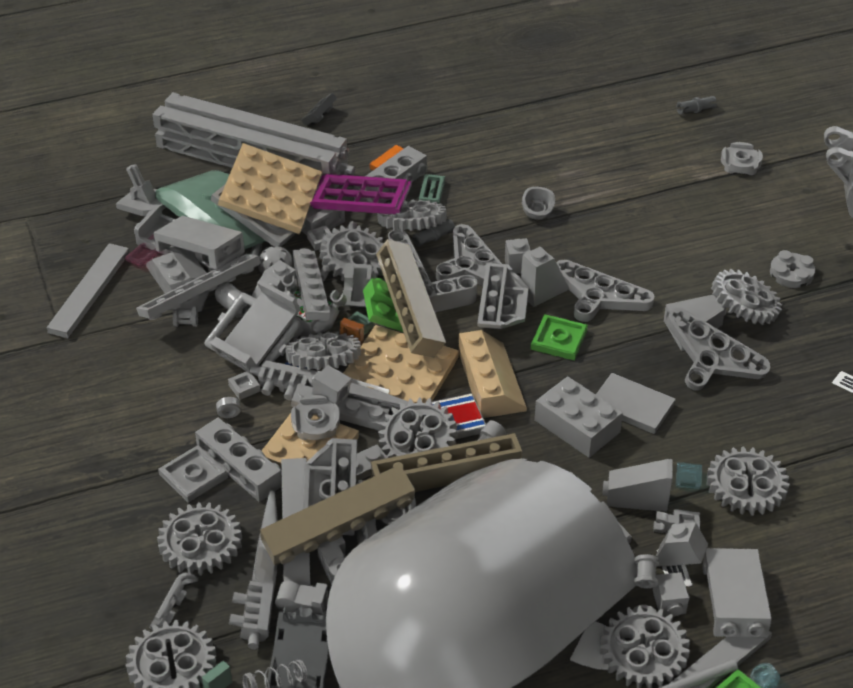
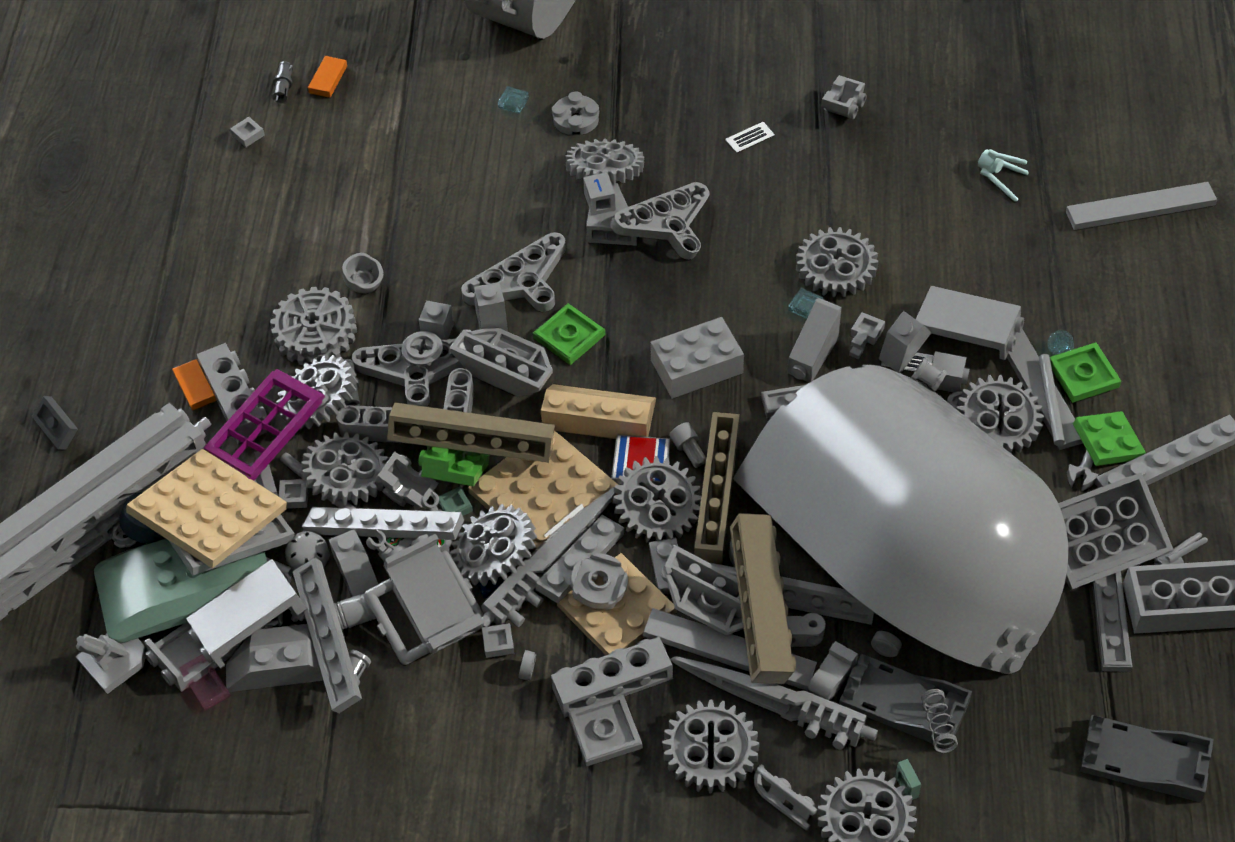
camera: 65 degrees left, 10 degrees up
light grey tile [46,243,129,338] -> none
light grey brick [312,365,352,406] -> none
dark orange tile [340,318,364,345] -> none
sand green tile [419,174,445,204] -> none
light grey tile [596,373,676,434] -> none
light grey plate [721,142,763,175] -> none
none -> light grey plate [230,117,265,147]
none -> light grey piece [270,287,357,365]
none -> orange tile [308,56,347,98]
none -> light grey gear [401,331,443,367]
none -> clear light blue tile [498,86,529,114]
none -> light grey brick [583,172,616,215]

